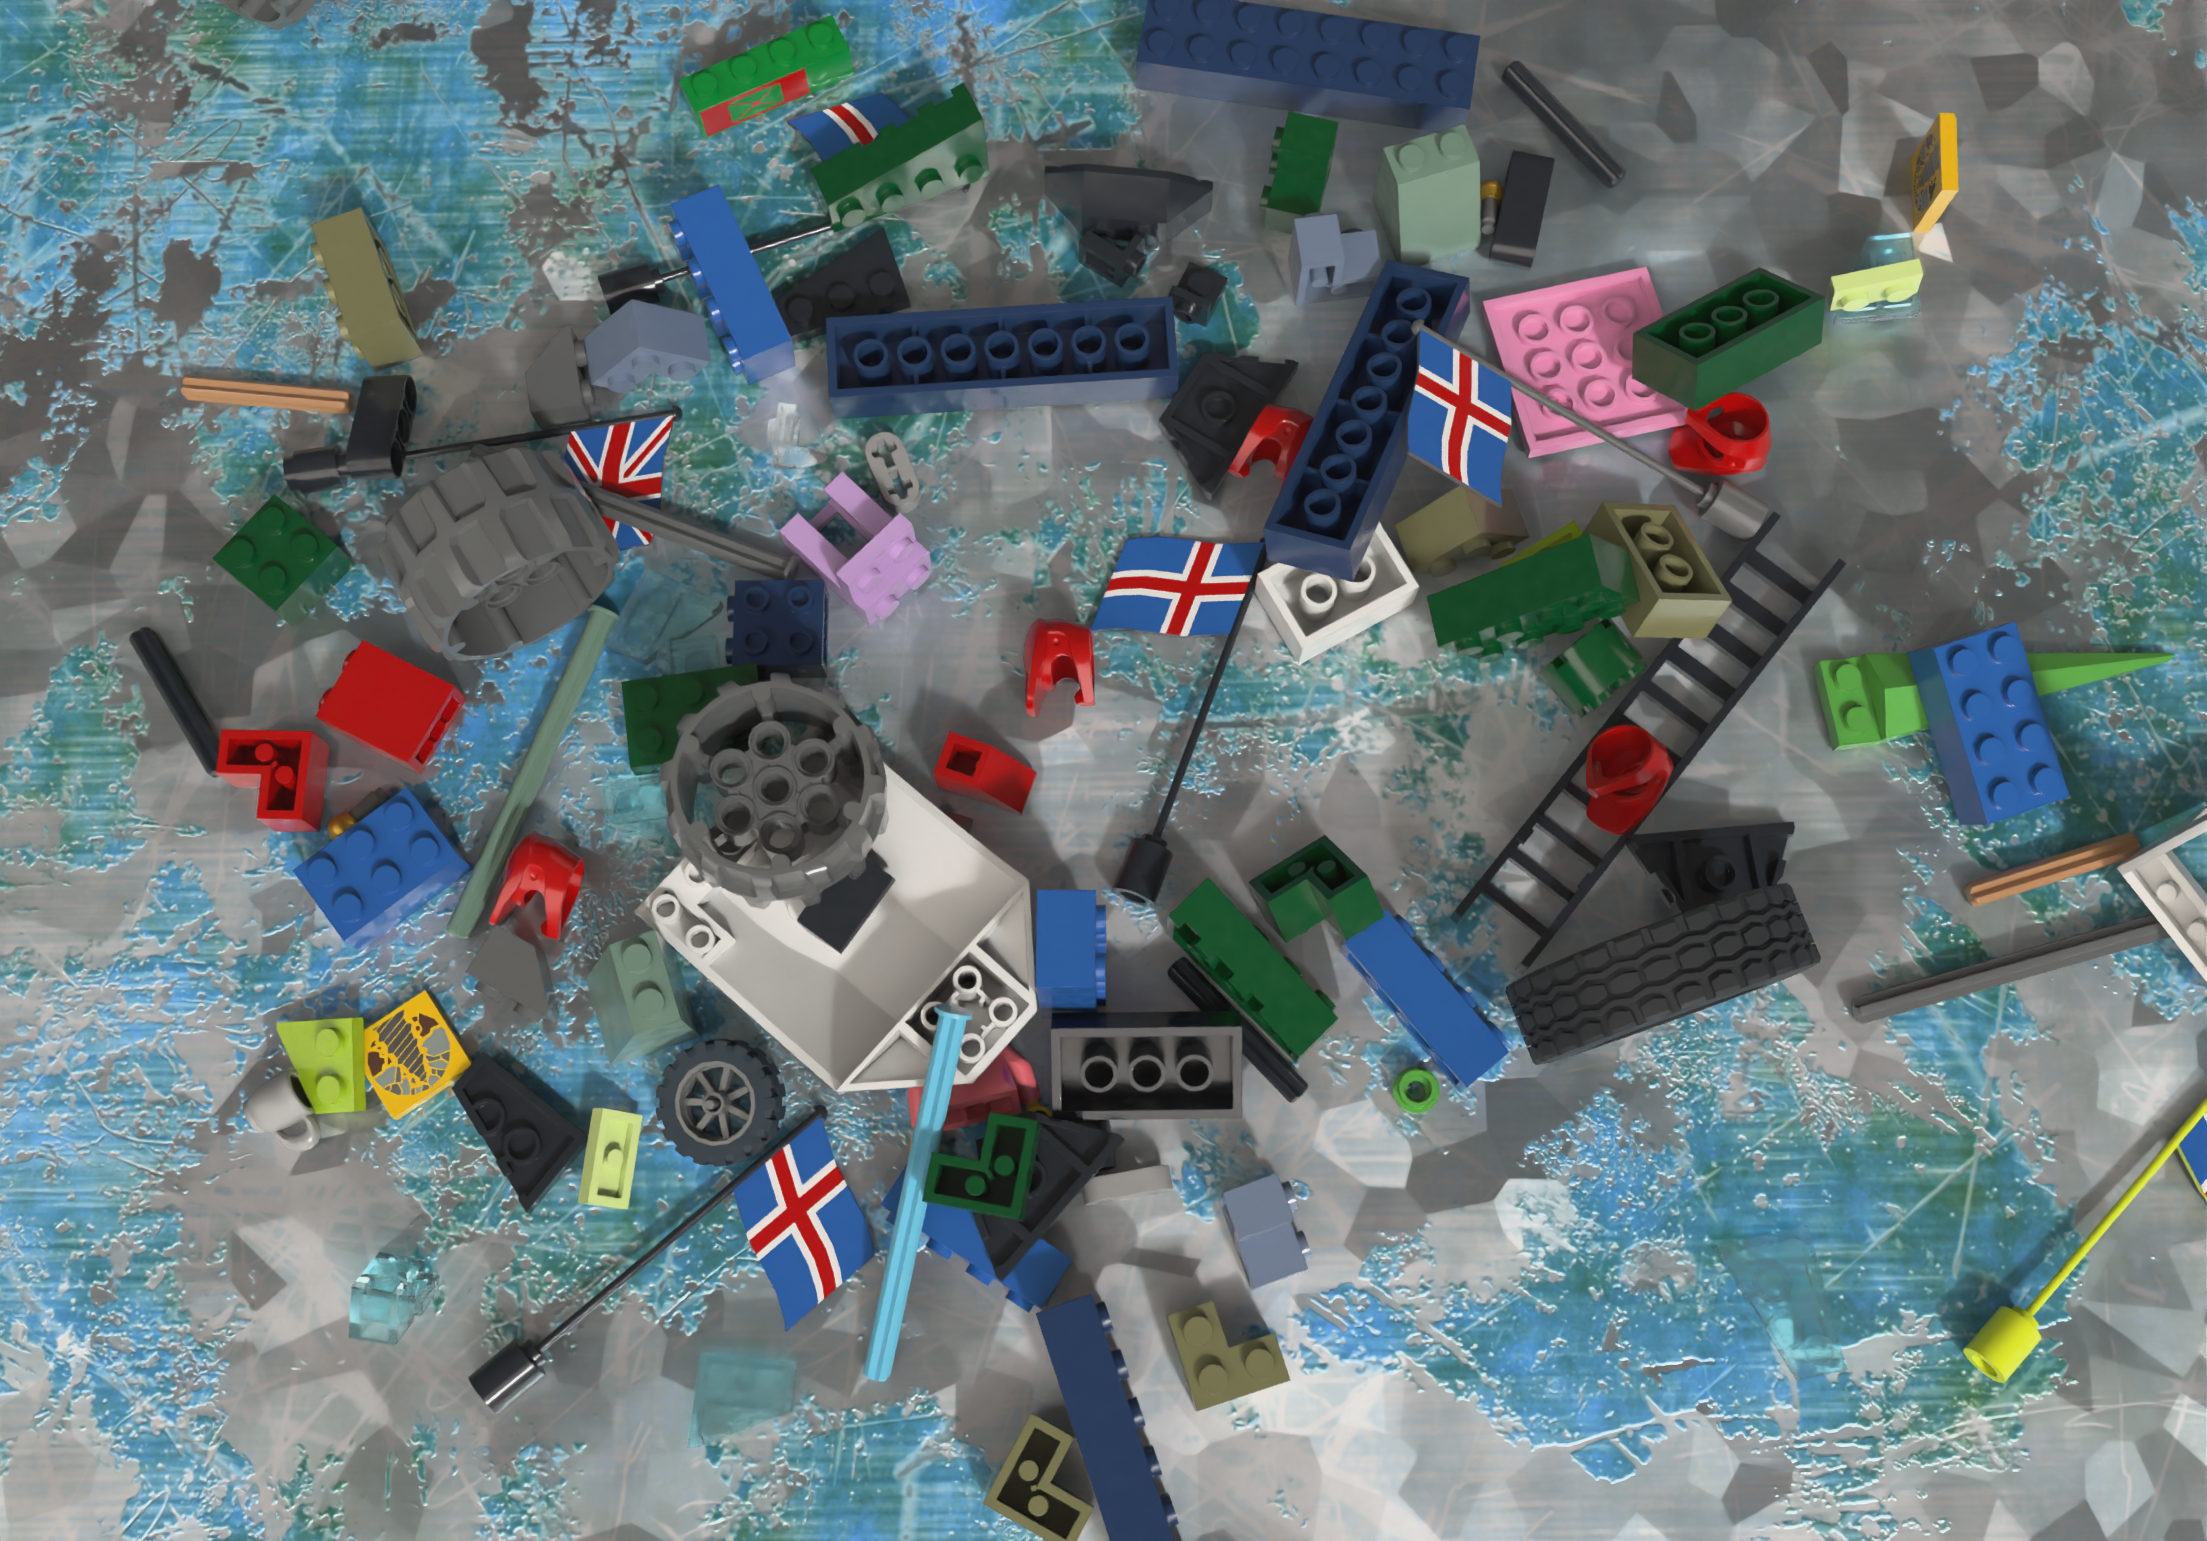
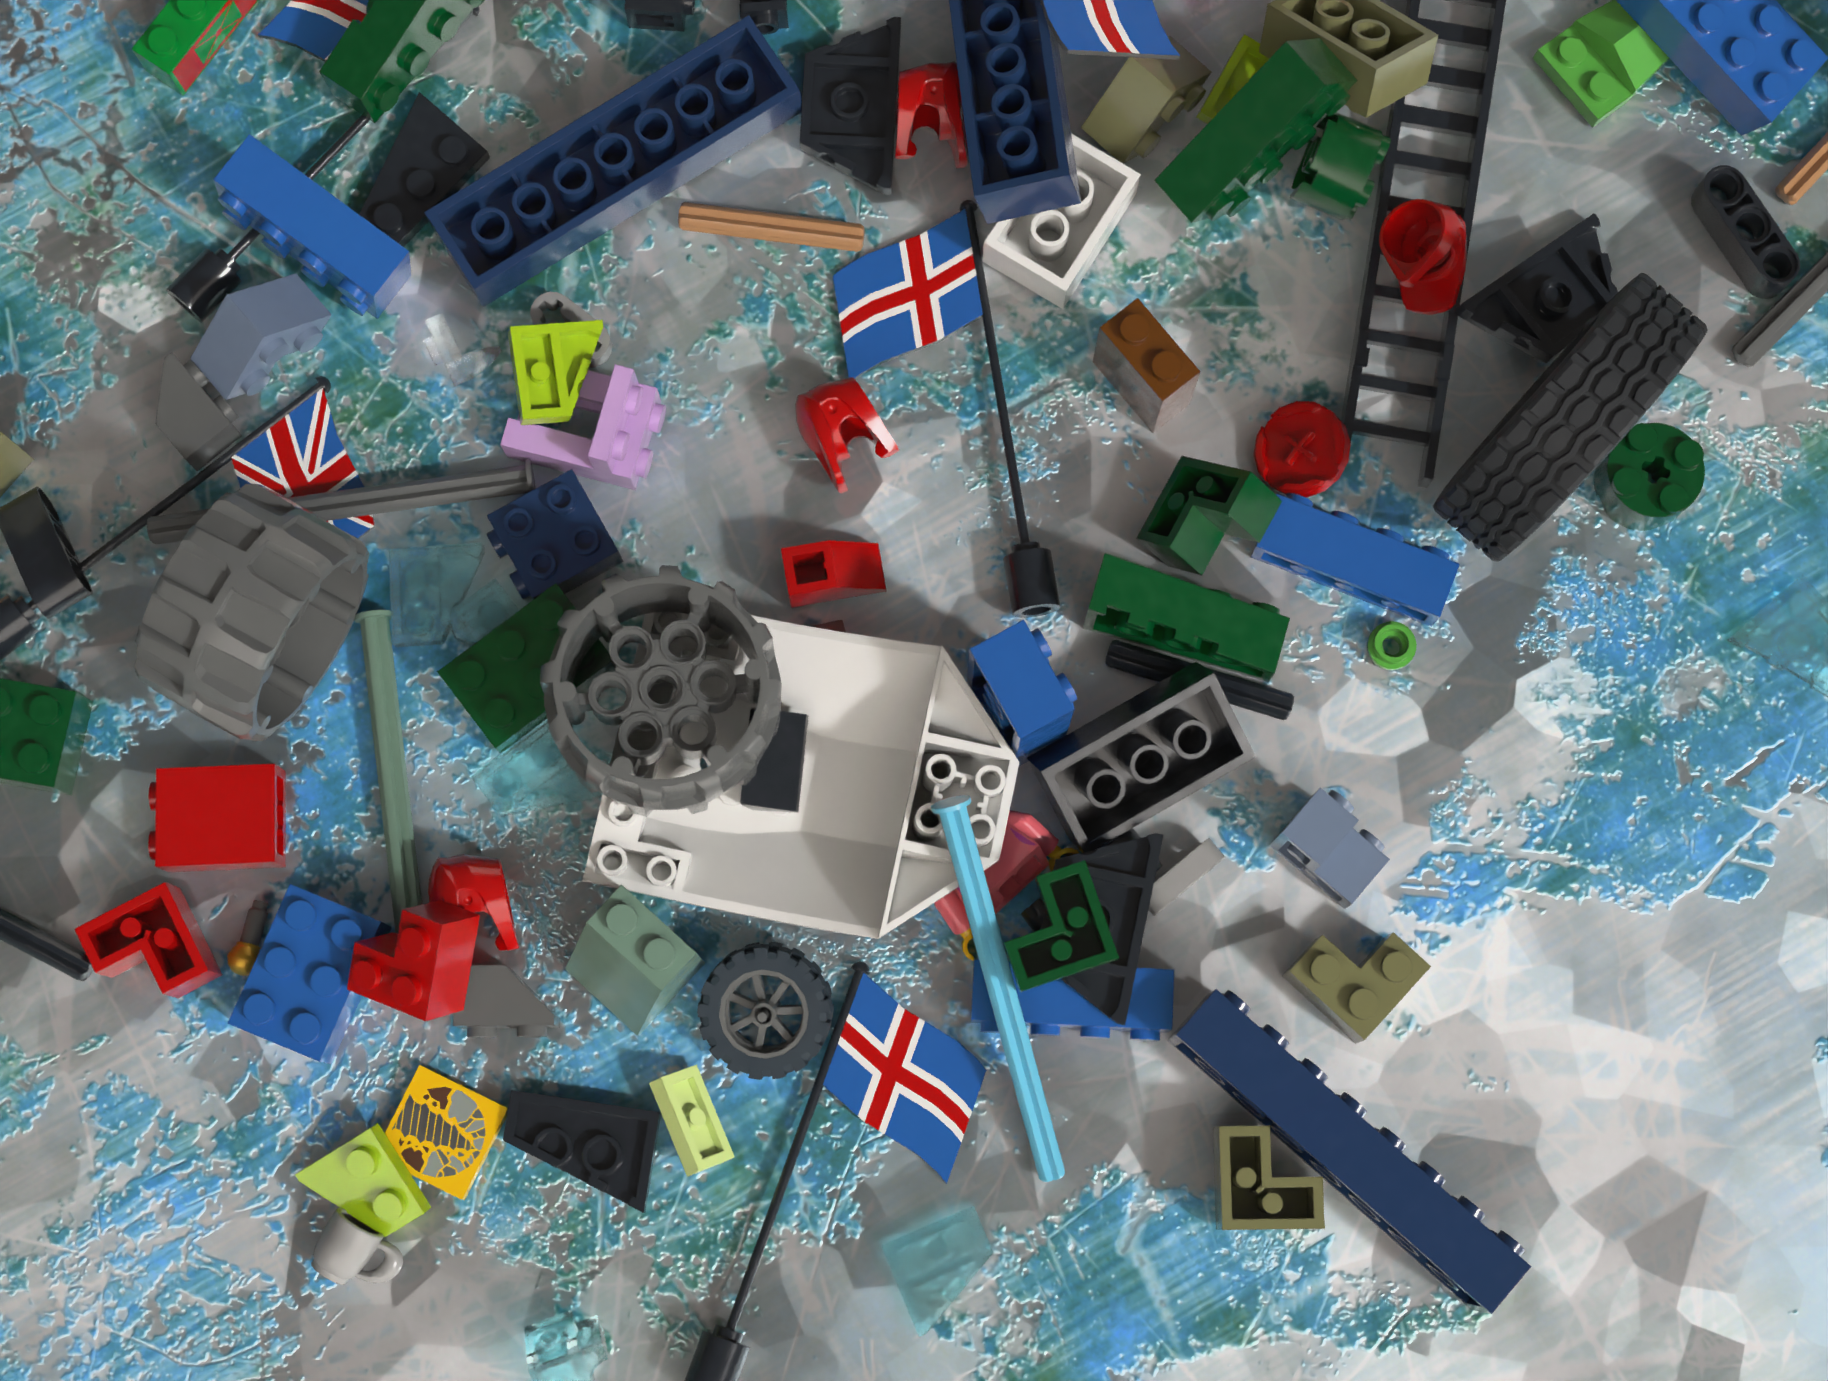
camera: 30 degrees left, 5 degrees up
none -> red brick [347,900,480,1021]
none -> lime wing [508,320,603,425]
none -> medium nougat axle [678,202,865,252]
none -> reddish brown brick [1092,298,1201,433]
none -> red tile [1254,401,1351,498]
none -> dark green brick [1594,423,1705,531]
none -> black beam [1691,165,1800,299]

